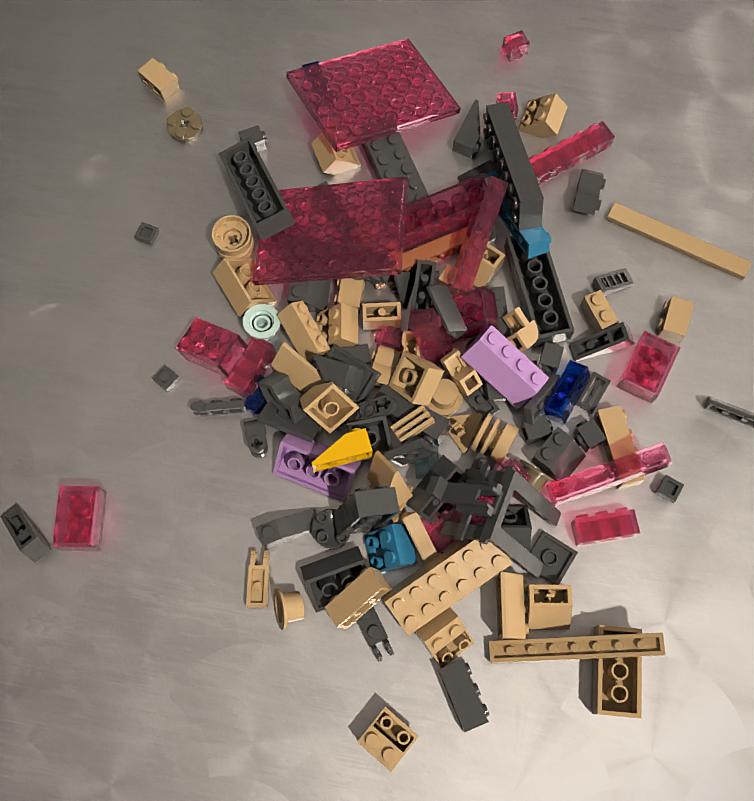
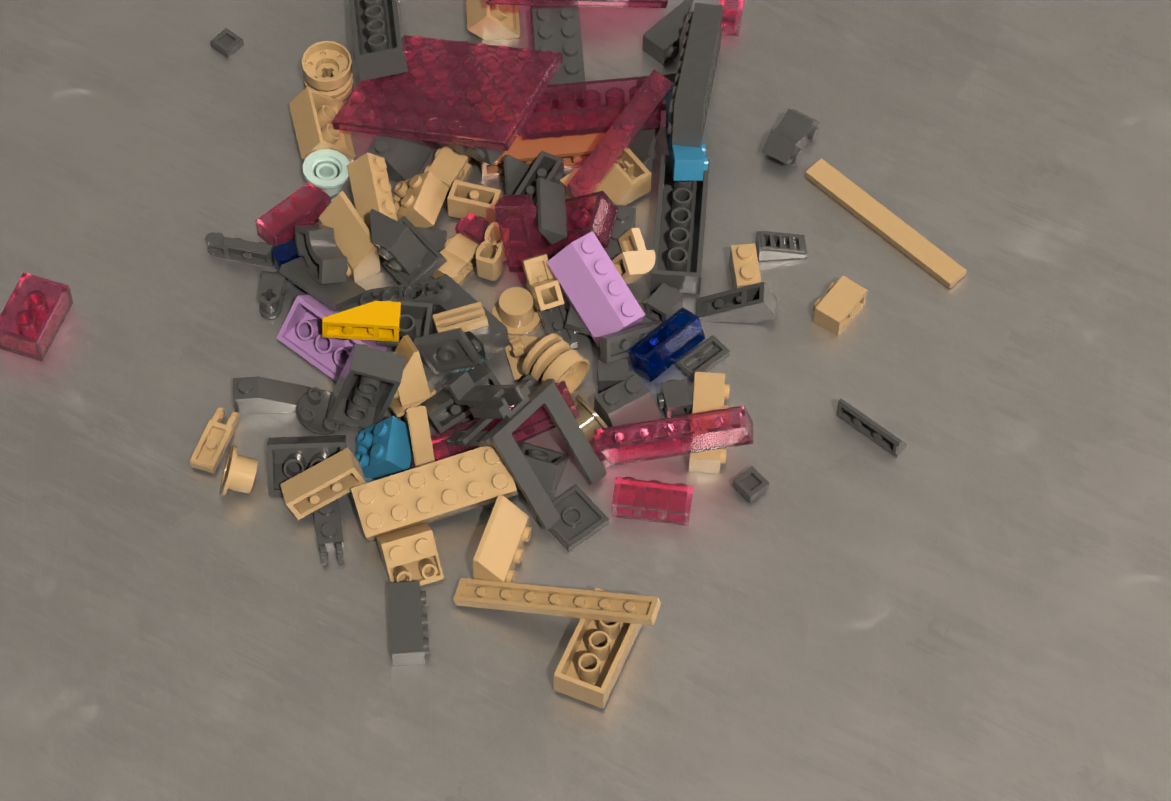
camera: 15 degrees right, 15 degrees down
dark grey plate [152,365,181,392] -> none
clear pink brick [175,317,248,378] -> none
tan slope [300,382,359,433] -> none
tan slope [358,707,419,772] -> none
tan slope [388,351,444,406] -> none
tan slope [518,93,568,139] -> none
tan slope [526,585,573,630] -> none
clear pink brick [529,121,615,185] -> none
clear pink brick [616,331,681,404] -> none

